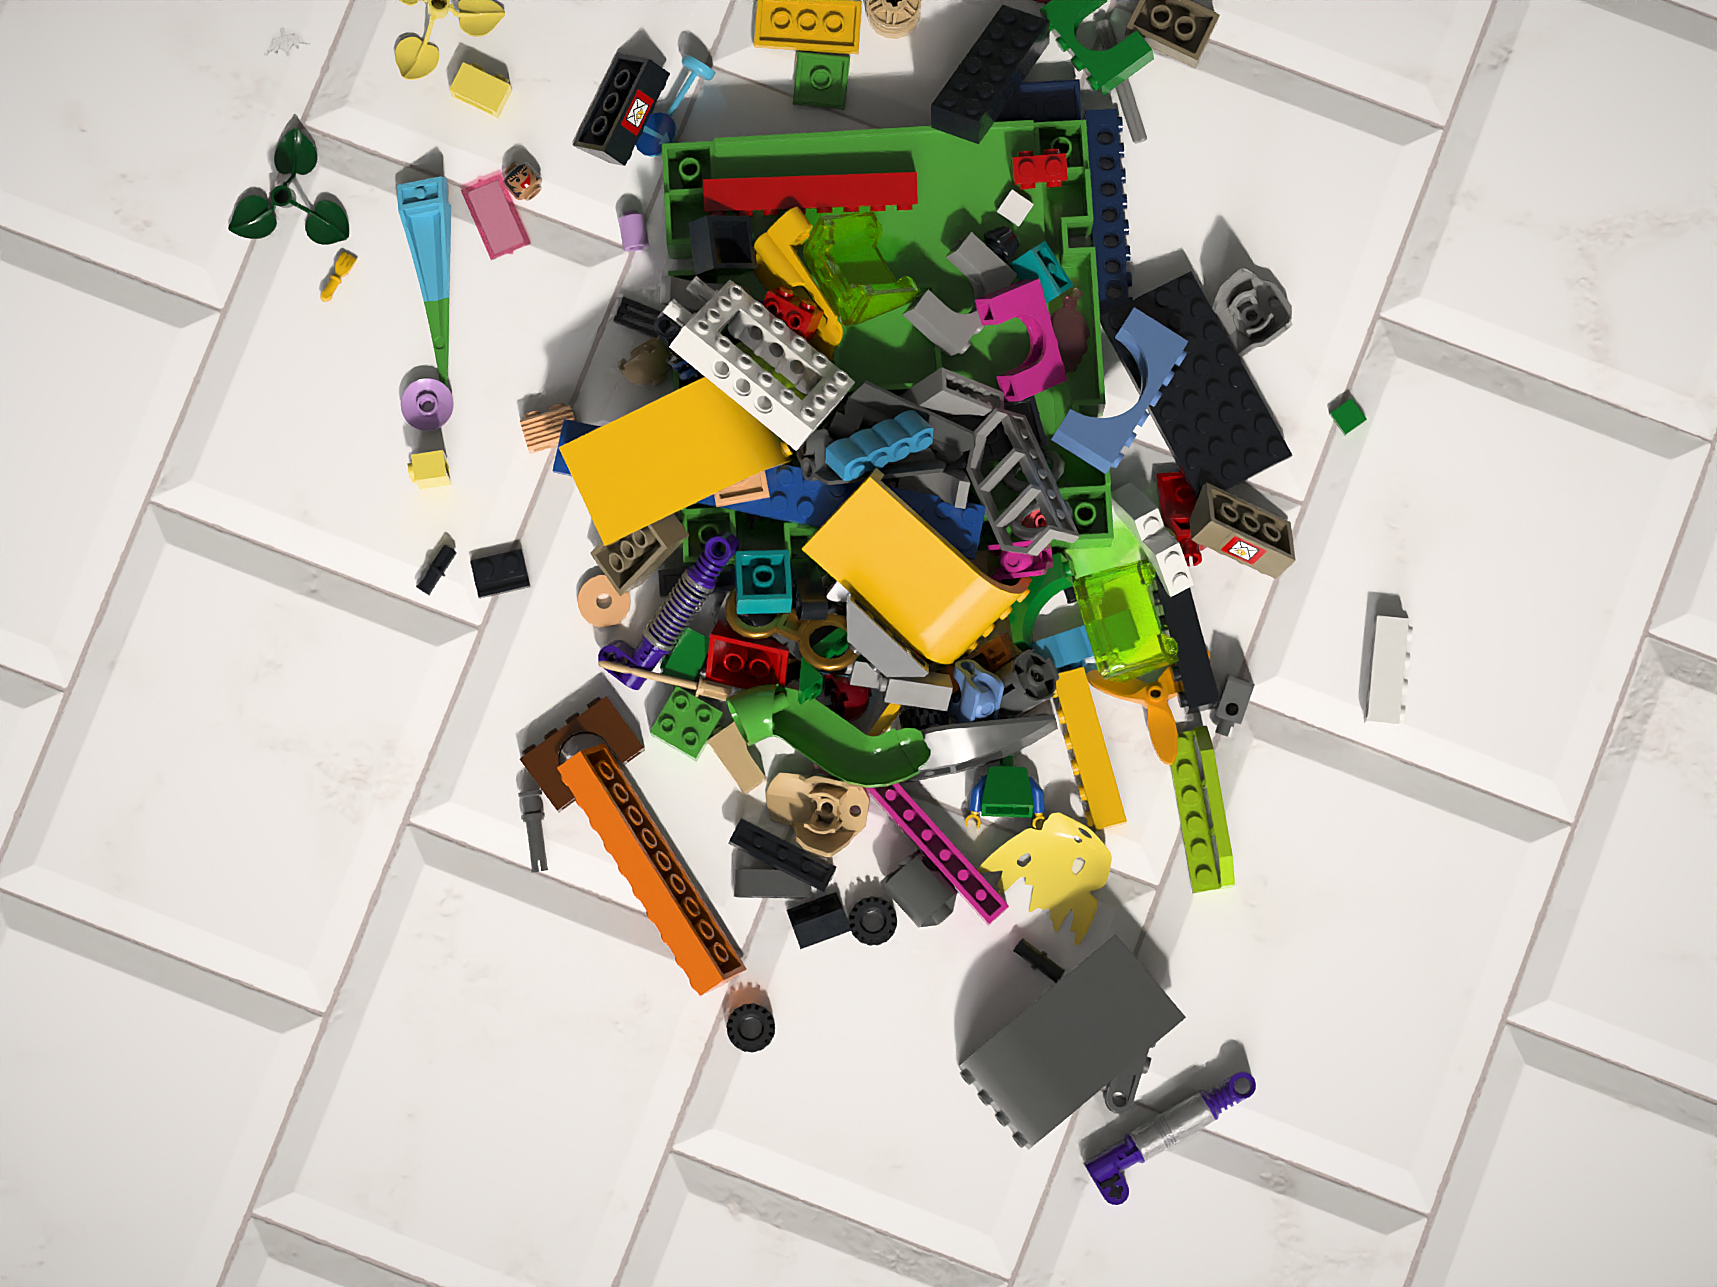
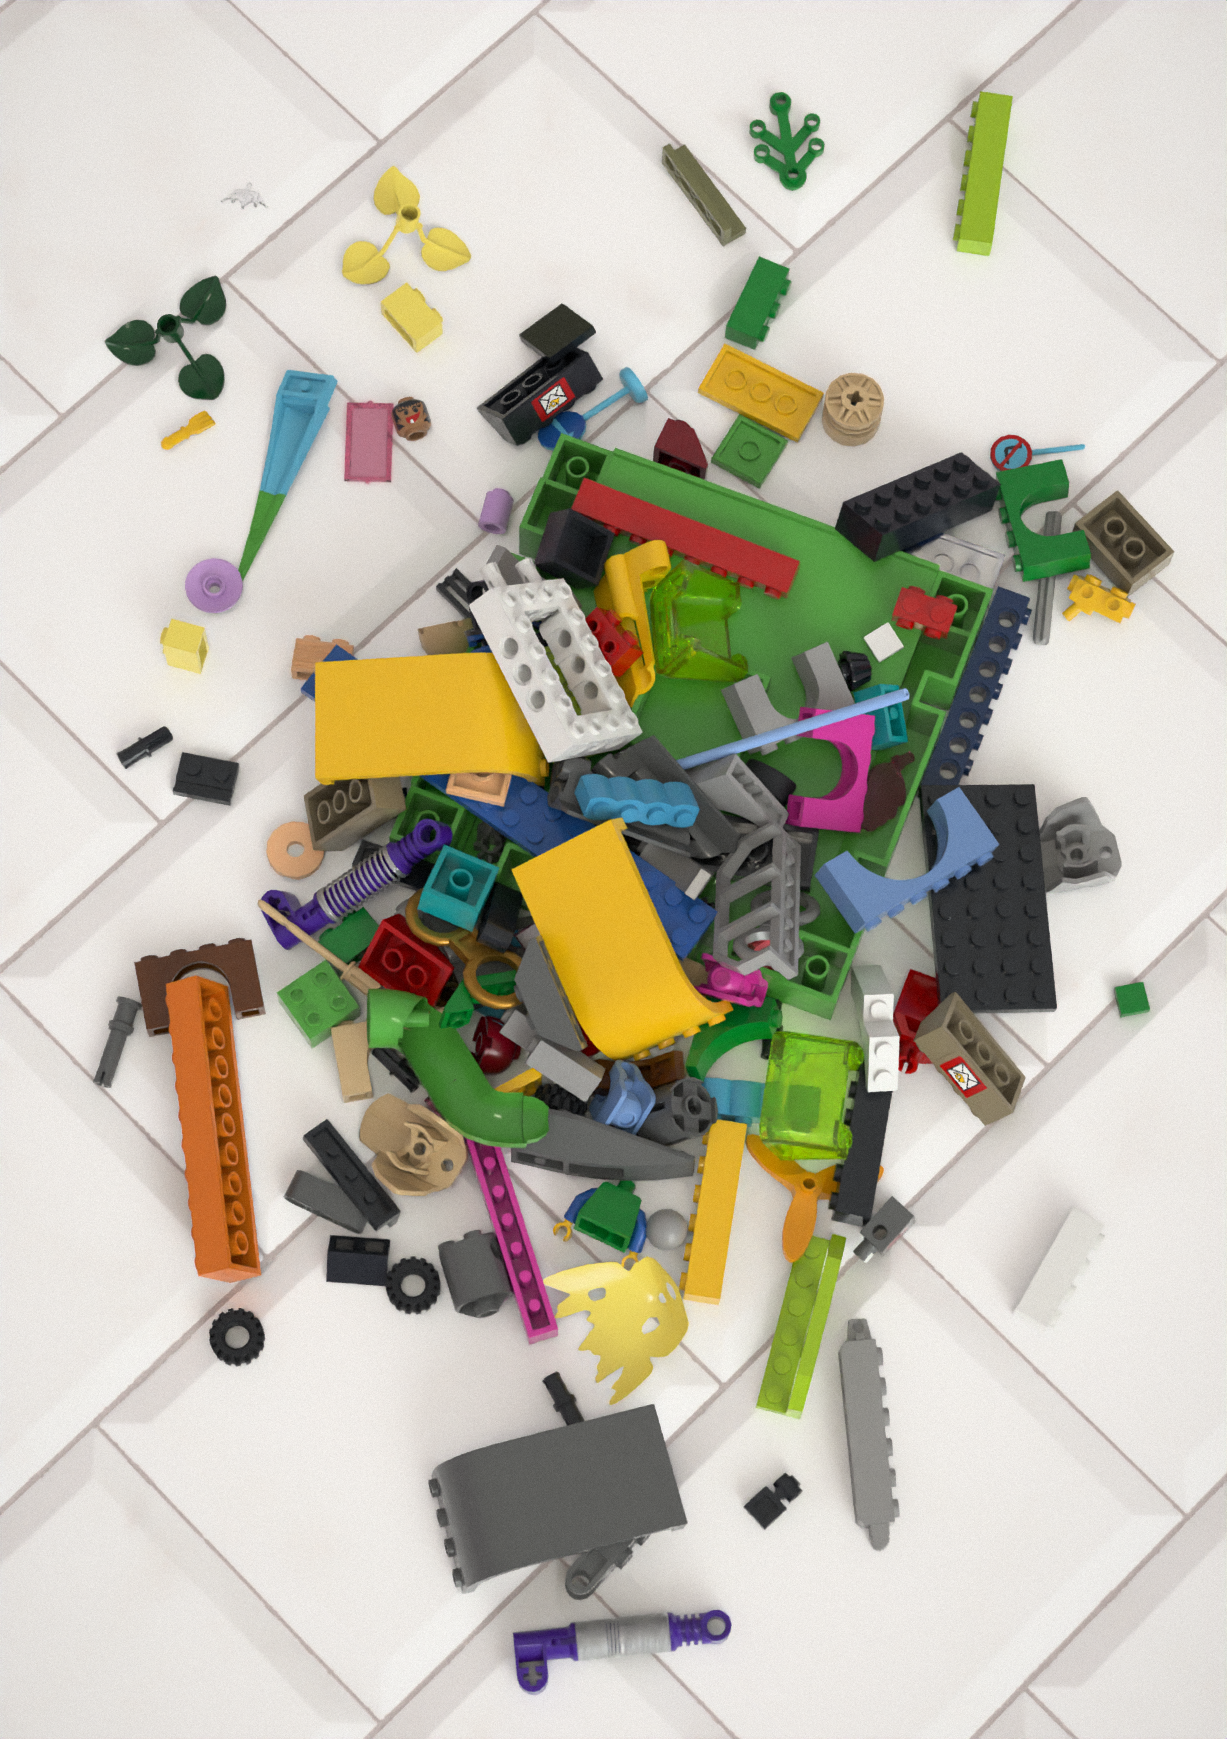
camera: 20 degrees right, 10 degrees down
none -> black axle [372,1048,421,1093]
none -> dark grey gear [473,828,507,865]
none -> black tile [519,303,596,365]
none -> light grey piece [646,1209,687,1250]
none -> dark red slope [653,418,708,481]
none -> light blue piece [676,688,909,770]
none -> black plate [744,1473,803,1531]
none -> black tyre [746,759,796,807]
none -> light grey hinge [838,1318,900,1551]
none -> yellow brick [1062,574,1136,623]

